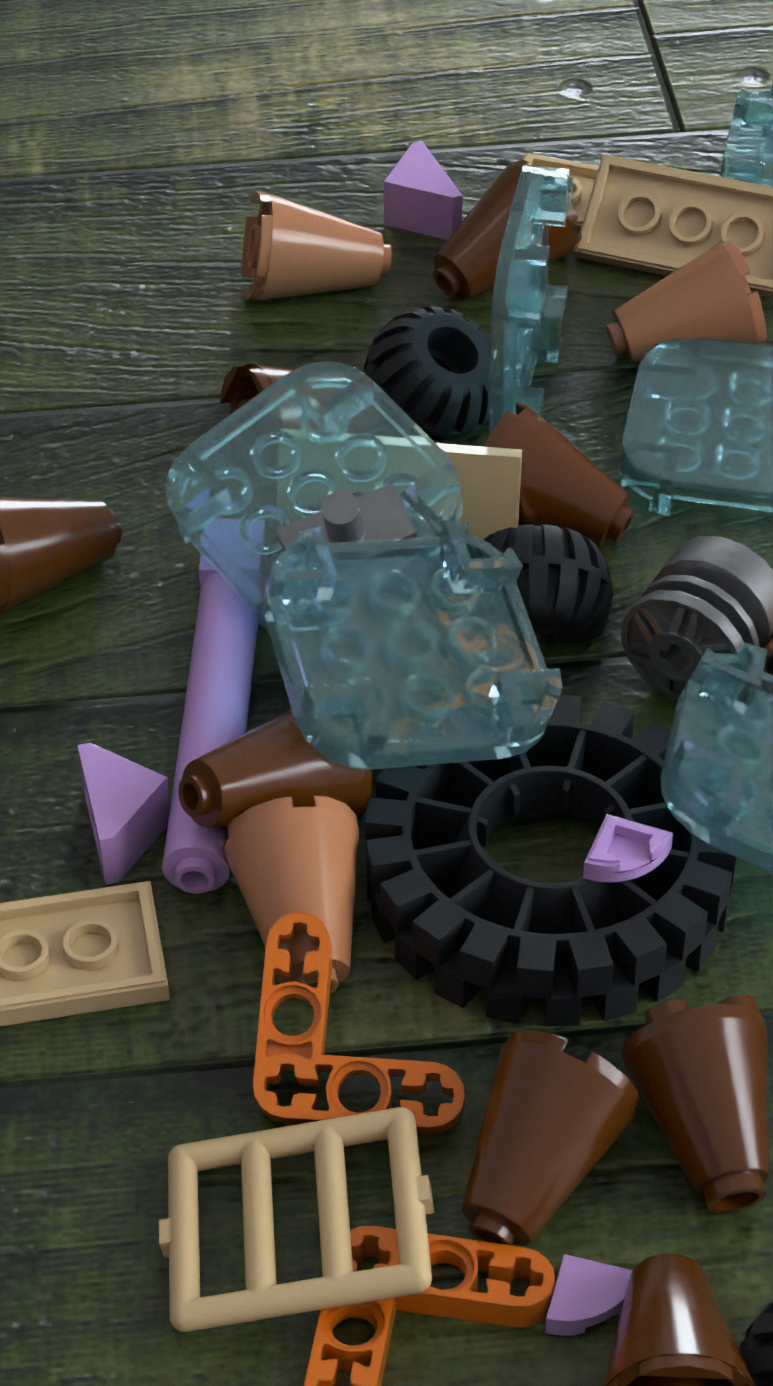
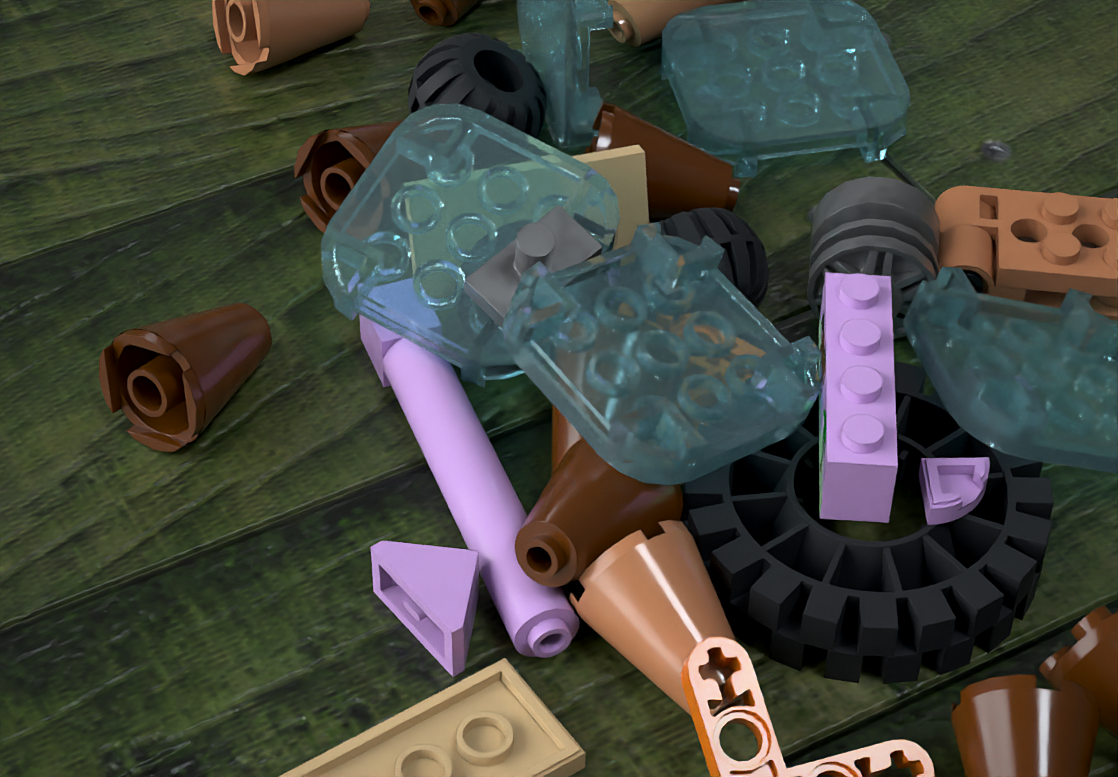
camera: 25 degrees left, 0 degrees up
none -> lavender brick [819,272,898,523]

